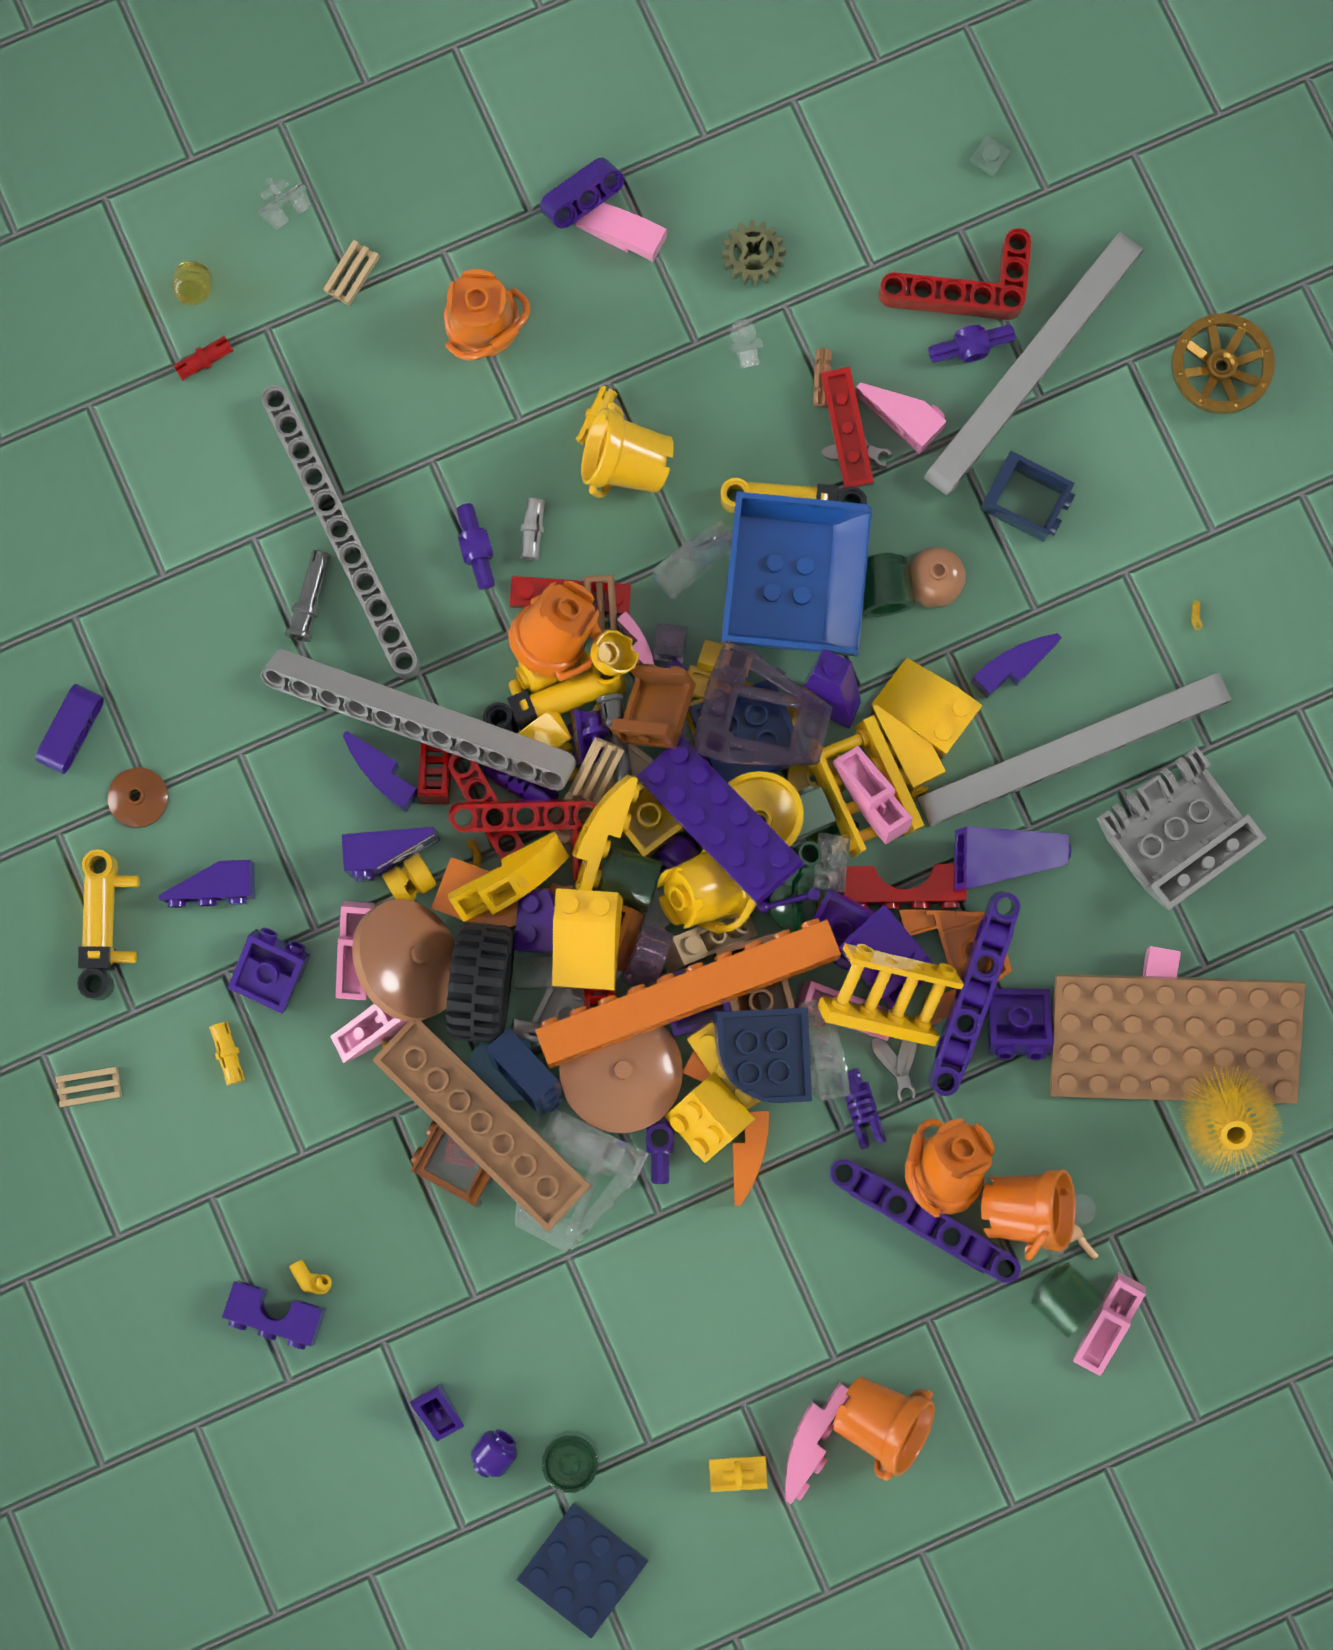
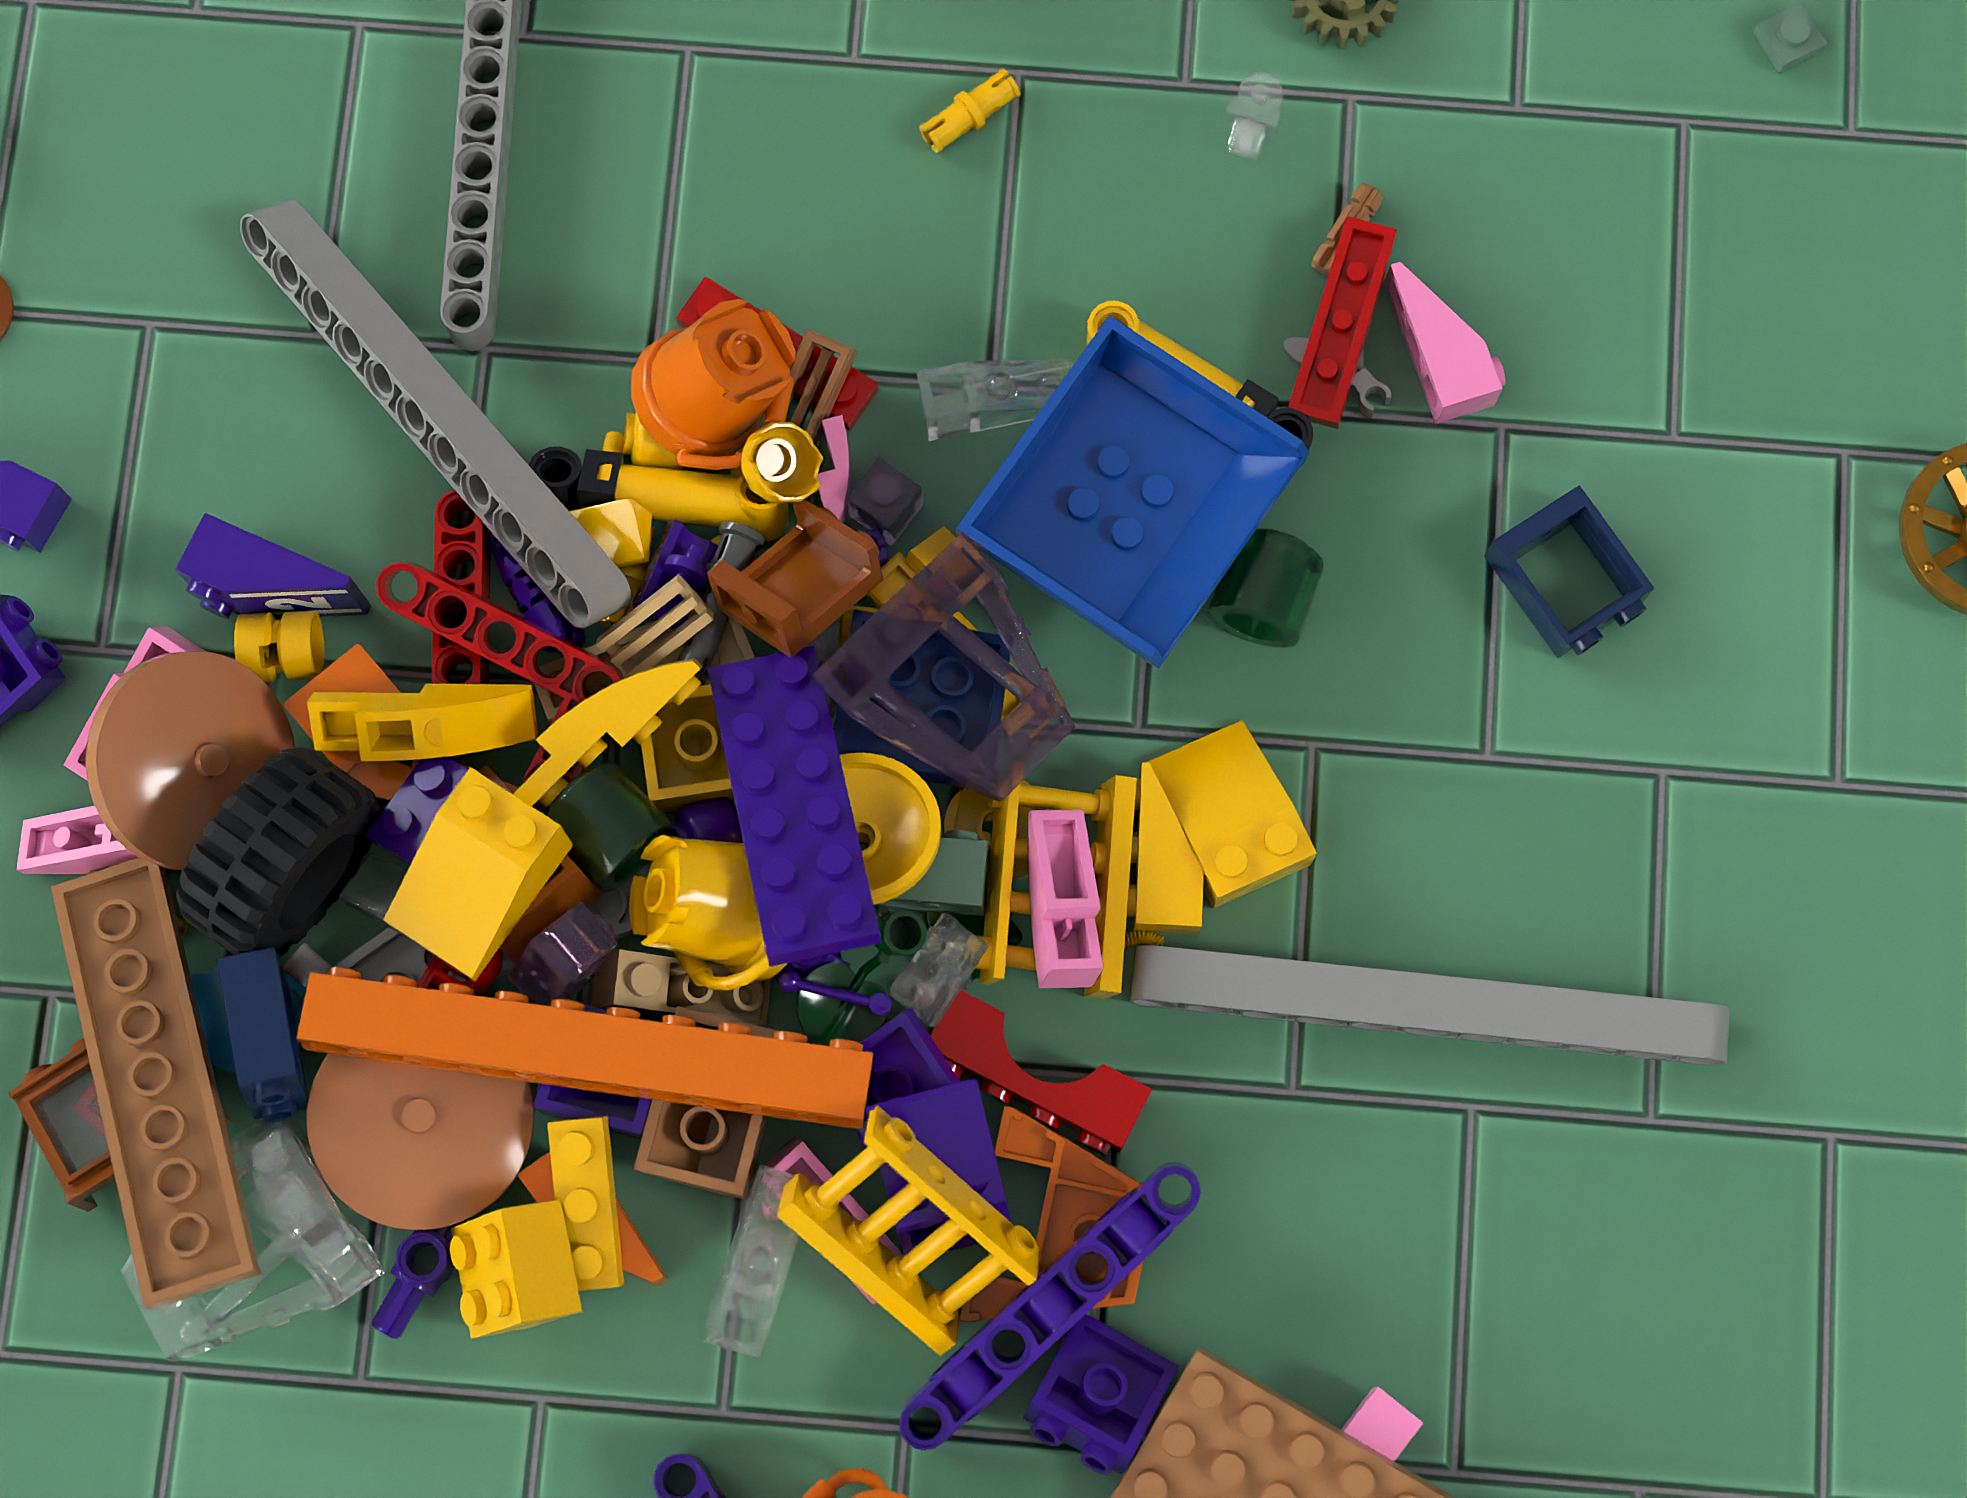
camera: 25 degrees right, 5 degrees down
dark grey pin [285,550,331,642] -> none
dark purple slope [343,731,417,813] -> none
red slope [417,743,451,805] -> none
dark purple axle [456,503,495,590] -> none
yellow leg [466,839,482,868] -> none
light grey pin [520,498,546,561] -> none
yellow piece [581,402,674,498] -> none
dark blue plate [714,1007,812,1103] -> none
orange slope [732,1111,769,1206] -> none
dark purple slope [795,649,861,729] -> none
dark purple hinge [843,1068,887,1150] -> none
light grey piece [871,1038,918,1102] -> none
red beam [879,228,1032,320] -> none
nougat cylinder [906,547,966,608] -> none
light grey beam [924,231,1144,497] -> none
dark purple axle [928,325,1015,363] -> none
dark purple slope [954,826,1071,891] -> none
dark purple slope [970,633,1062,699] -> none
light grey slope [1097,747,1267,911] -> none
yellow leg [1191,601,1203,630] -> none

